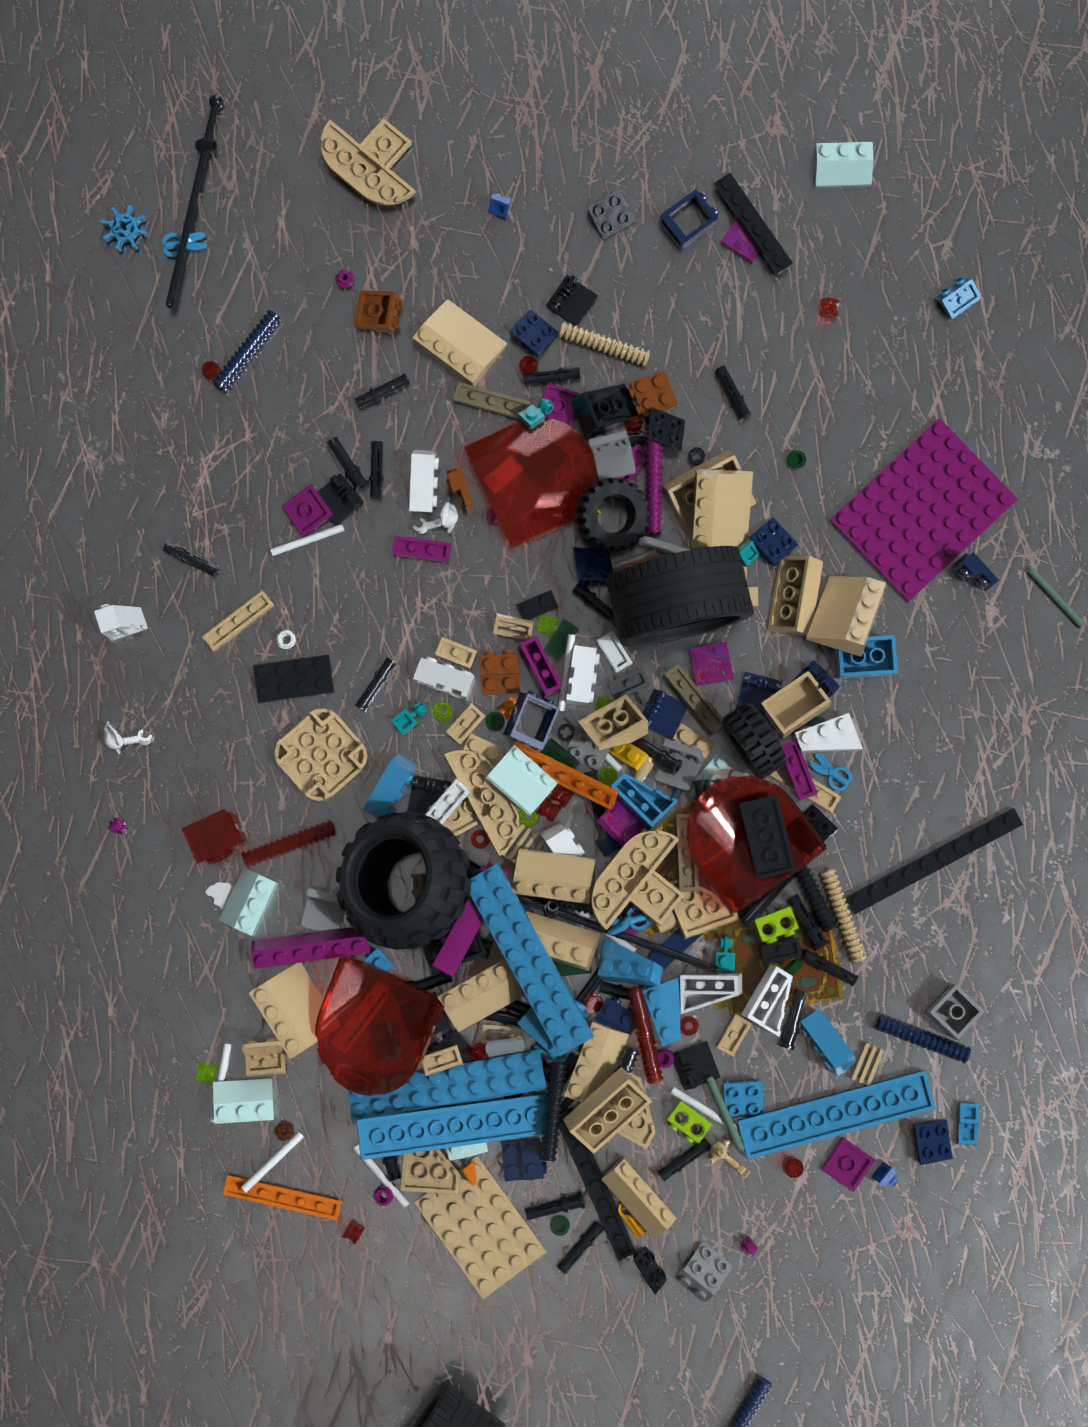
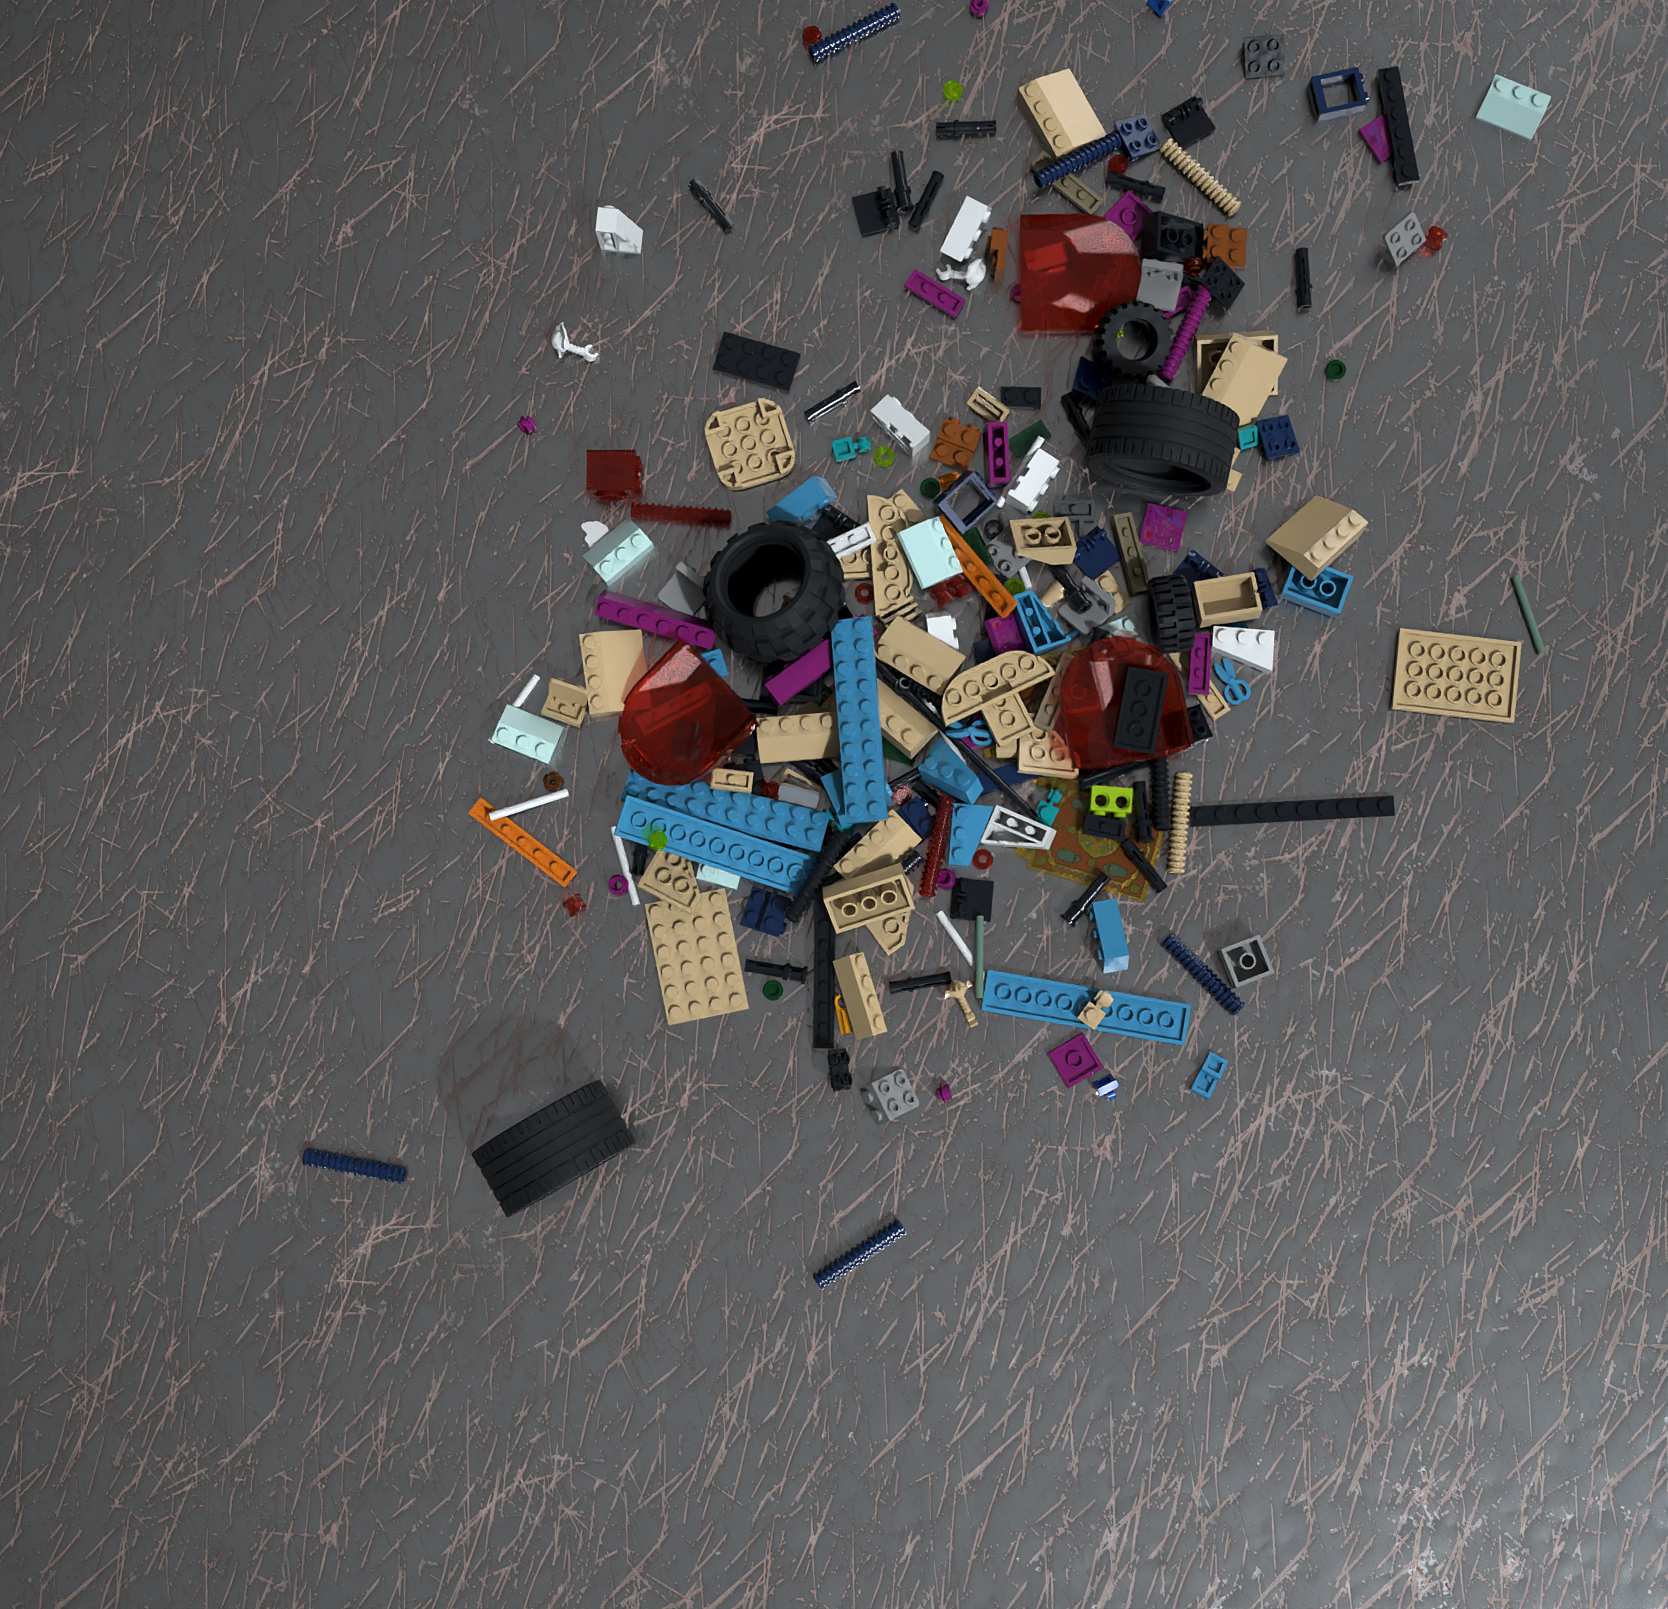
camera: 30 degrees right, 0 degrees up
clear neon green plate [195,1063,217,1084] -> none
tan tile [202,590,274,652] -> none
white bar [270,524,345,556] -> none
white plate [276,630,296,649] -> none
magenta tile [281,484,334,537] -> none
dark orange plate [354,290,403,333] -> none
tan plate [435,637,478,669] -> none
tan plate [446,703,486,745] -> none
orange slope [462,1160,476,1186] -> none
teal plate [518,398,554,430] -> none
clear neon green plate [519,810,538,827] -> none
clear neon green plate [537,614,558,635] -> none
black pin [557,1221,604,1275] -> none
white tile [596,630,633,673] -> none
yellow plate [608,743,649,771] -> none
lime brick [666,1100,713,1144] -> none
black bush [688,447,705,466] -> none
tan plate [716,1013,752,1057] -> none
dark azure hinge [723,1080,764,1118] -> none
white wedge [741,964,793,1037] -> none
tan slope [767,556,823,636] -> none
clear red wheel [782,1157,804,1178] -> none
dark green tile [784,958,803,975] -> none
magenta plate [829,418,1018,602] -> none
tan tile [851,1042,884,1086] -> none
dark blue hinge [912,1120,953,1165] -> none
dark azure bracket [935,277,982,319] -> none
dark blue plate [954,552,999,591] -> none
none -> clear neon green plate [649,830,668,850]
none -> clear neon green plate [943,80,963,100]
none -> dark blue piece [1033,131,1121,189]
none -> tan plate [1077,989,1114,1030]
none -> light grey bracket [1379,211,1426,266]
none -> tan plate [1391,628,1522,723]

